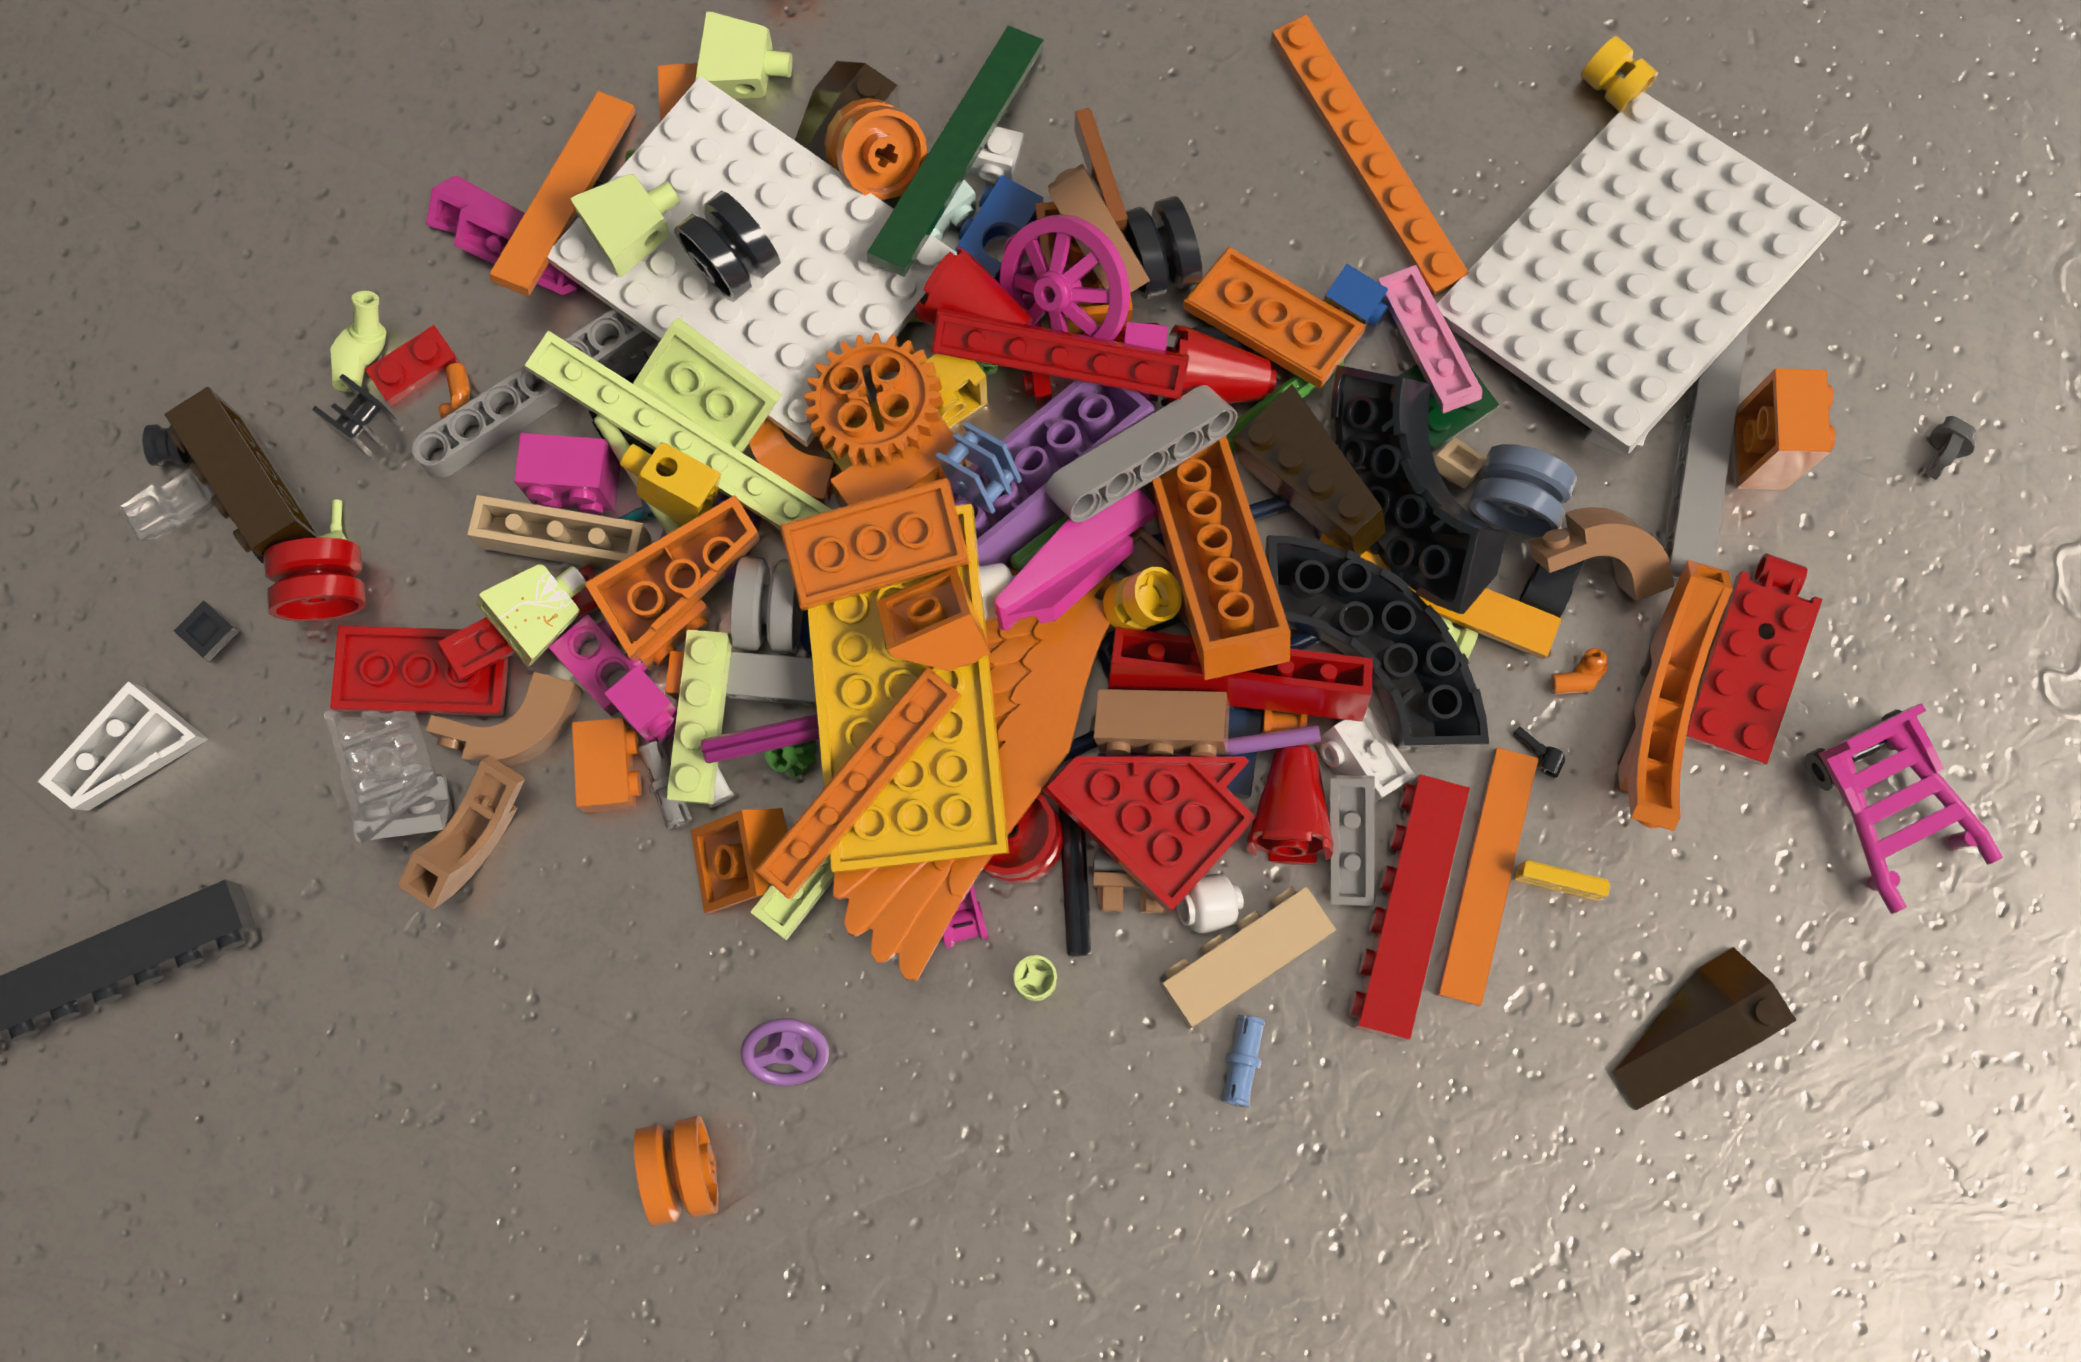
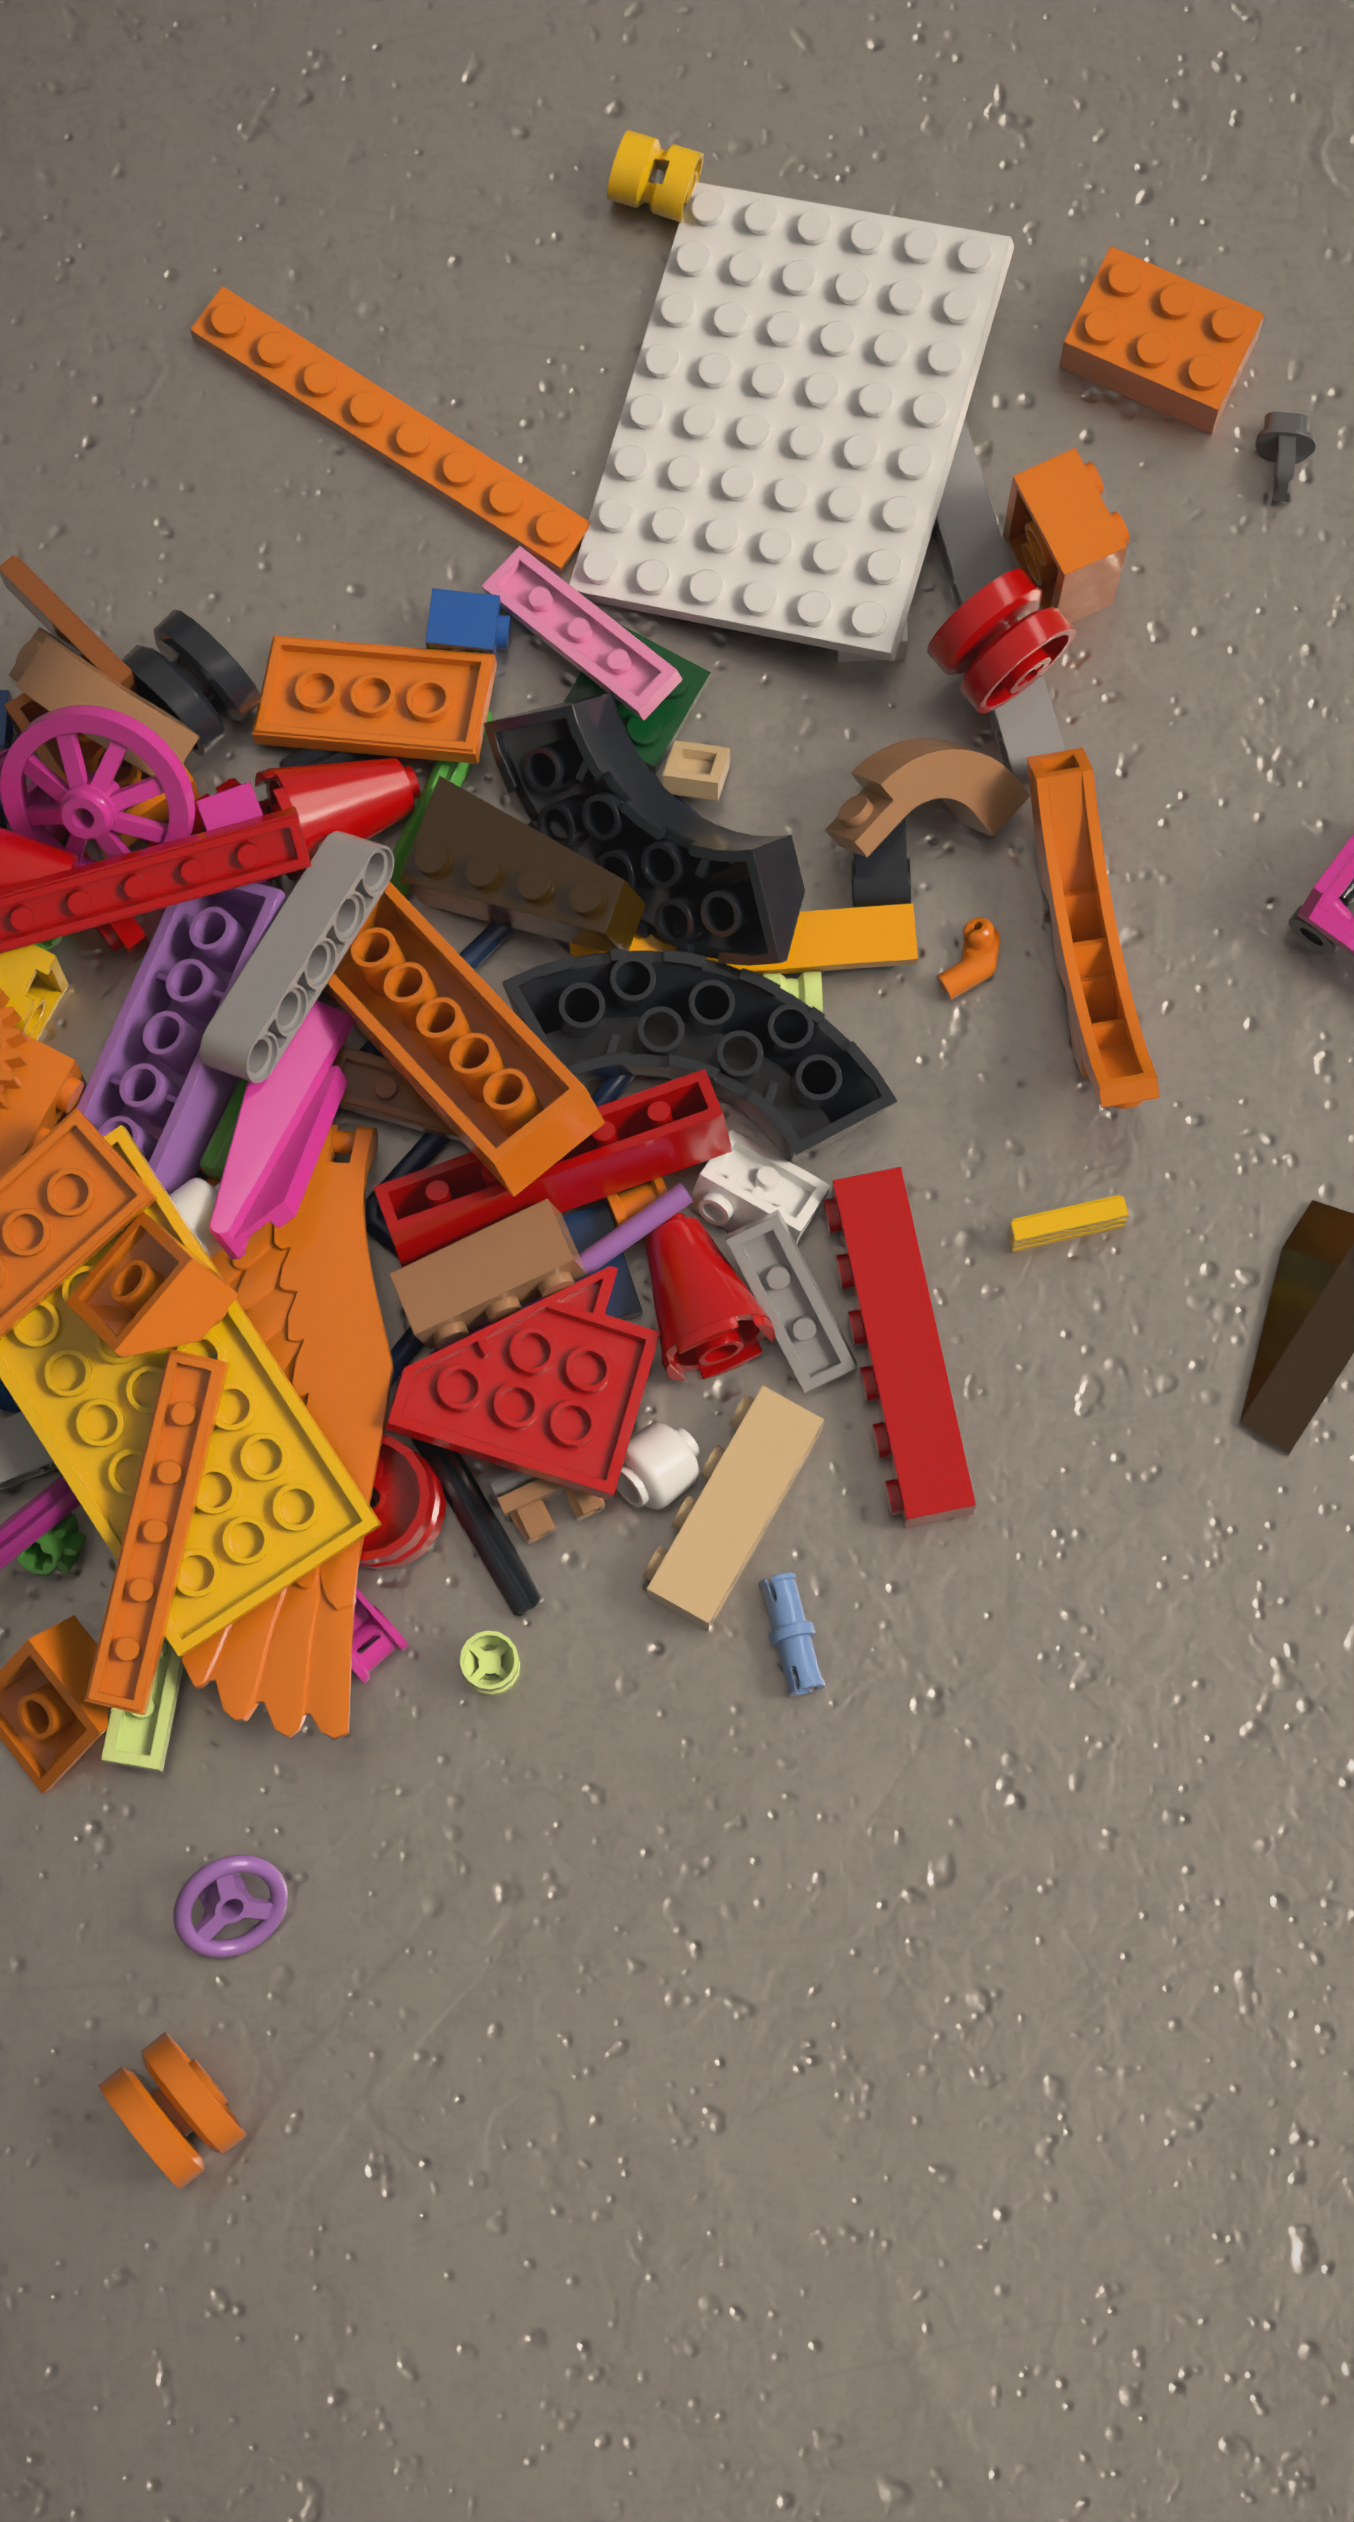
camera: 25 degrees left, 0 degrees up
medium blue piece [936,421,1022,514] -> none
yellow wheel [1103,567,1182,630] -> none
orange tile [1437,747,1539,1007] -> none
sand blue wheel [1469,444,1577,538] -> none
black hand [1513,726,1565,778] -> none
red hinge [1686,553,1823,765] -> none
none -> red wheel [927,568,1076,714]
none -> orange brick [1059,246,1265,435]

